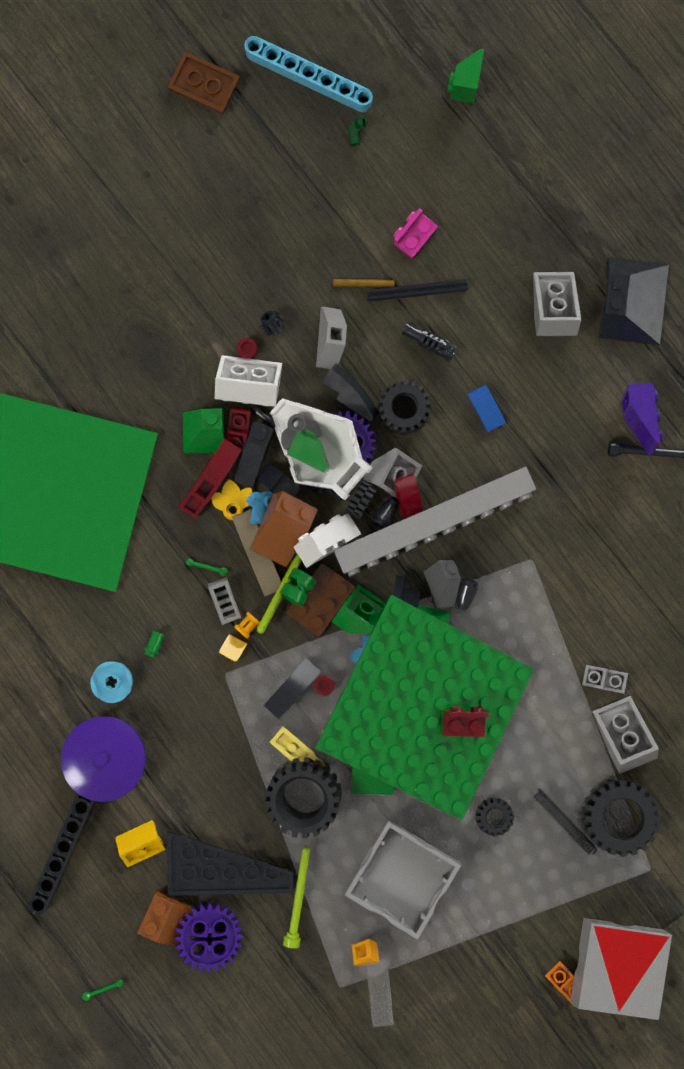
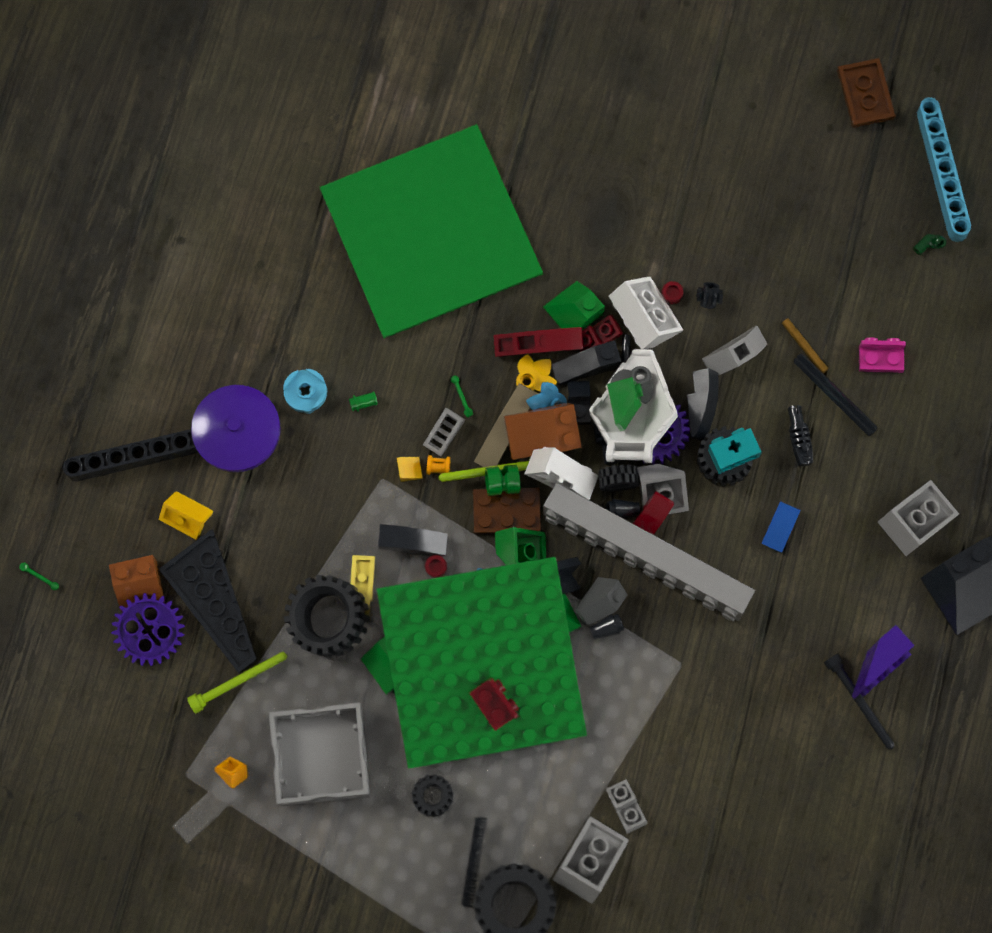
camera: 55 degrees right, 10 degrees down
none -> teal brick [708,428,762,474]

